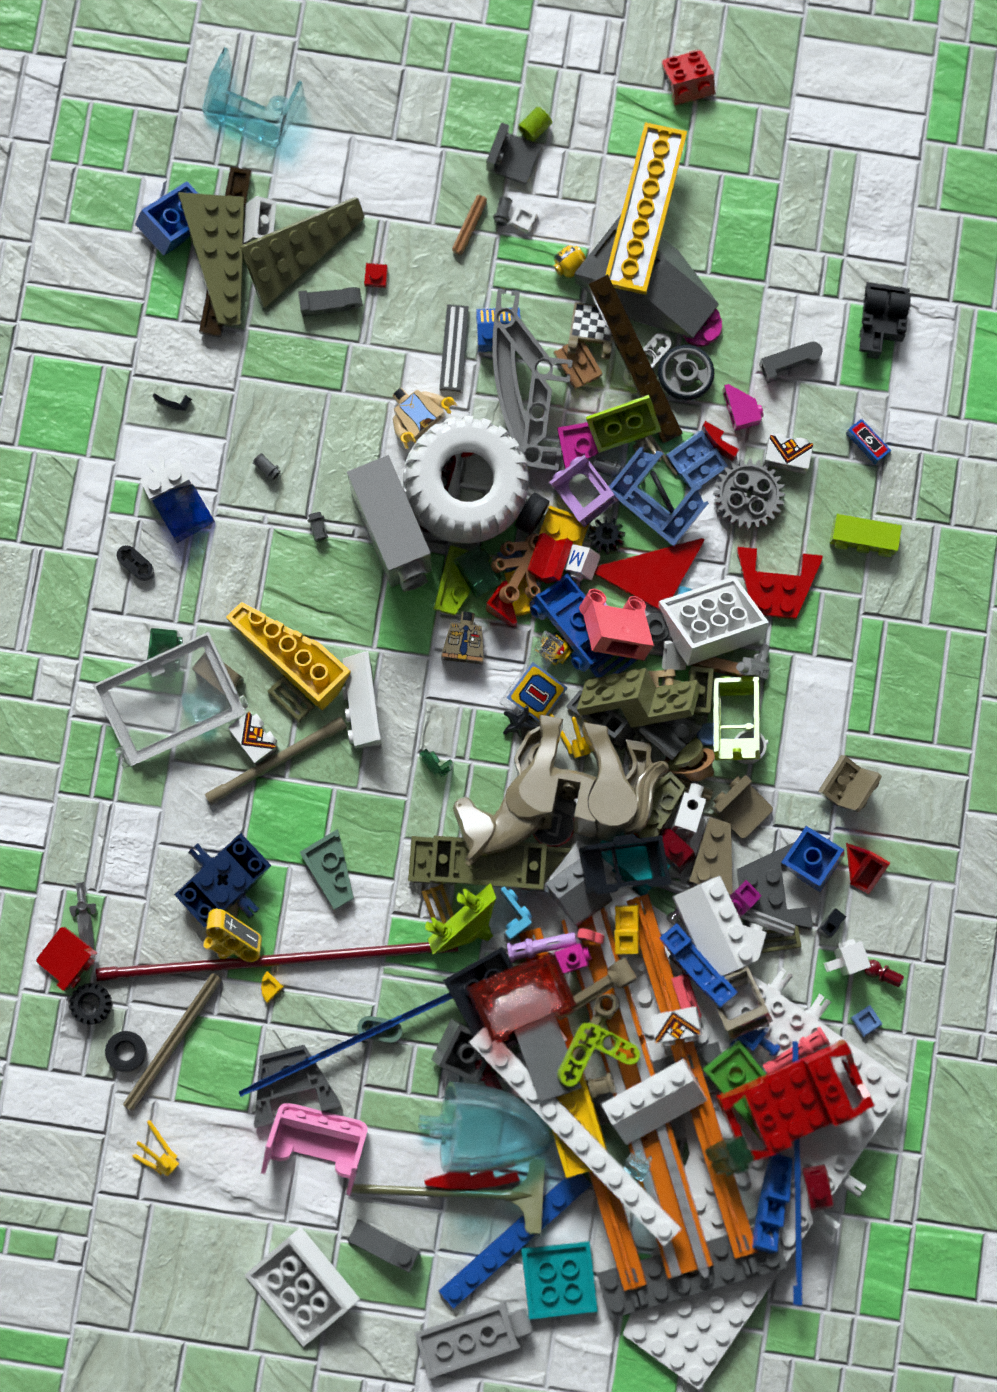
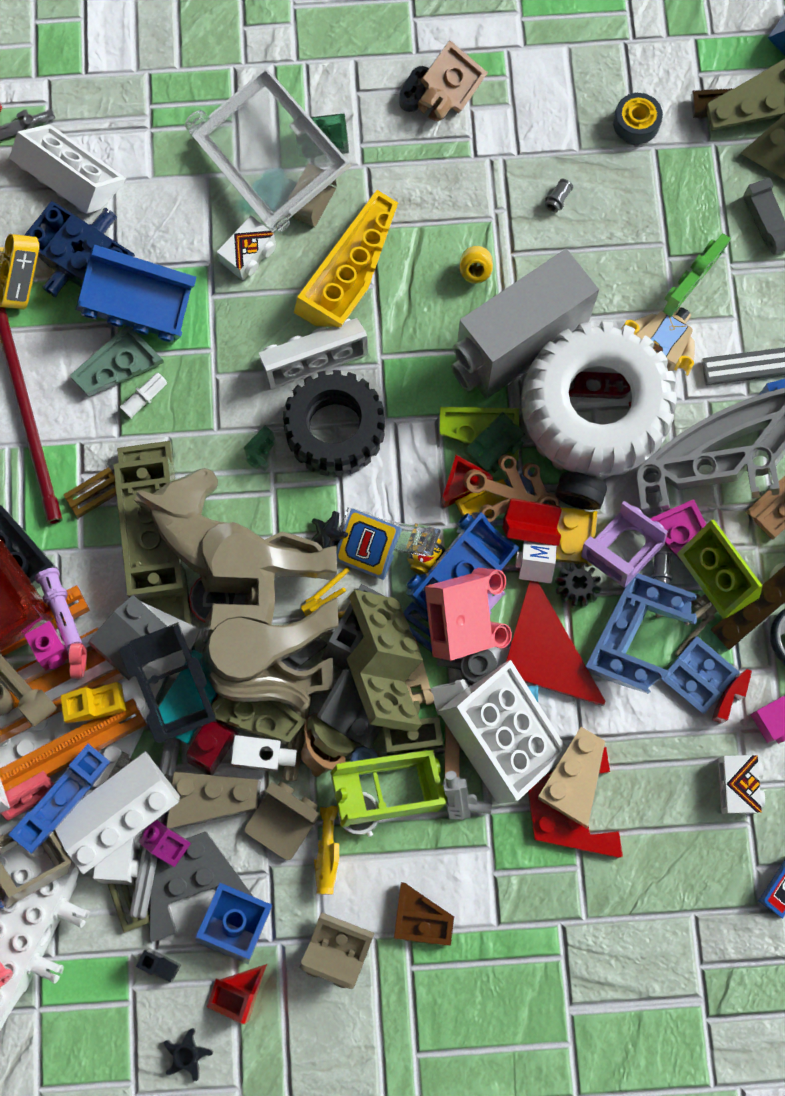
camera: 85 degrees right, 5 degrees down
white brick [140,455,192,505] -> none
clear blue slope [152,484,215,543] -> none
black piece [153,393,193,411] -> none
dark tan piece [205,716,347,805] -> none
olive tile [267,676,315,723] -> none
dark grey pin [307,512,328,541] -> none
lime connector [425,883,496,955] -> none
torso [441,612,484,665] -> none
medium azure bracket [500,887,533,941] -> none
black tyre [650,471,674,513] -> none
light grey gear [713,458,785,530] -> none
white brick [823,939,871,976] -> none
lime brick [829,514,902,557] -> none
medium blue tile [851,1005,883,1037] -> none
dark red axle [864,959,904,987] -> none
none -> white slope [9,124,126,214]
none -> blue panel [75,244,196,342]
none -> white axle [120,373,167,419]
none -> black animal [164,1028,214,1082]
none -> black tyre [283,370,385,477]
none -> yellow animal [314,805,339,895]
none -> reddish brown wing [394,882,454,946]
none -> plate [418,40,488,121]
none -> yellow head [460,246,493,283]
none -> tan wing [538,727,605,829]
none -> wheel [613,92,663,145]
none -> bright green hinge [663,233,731,317]

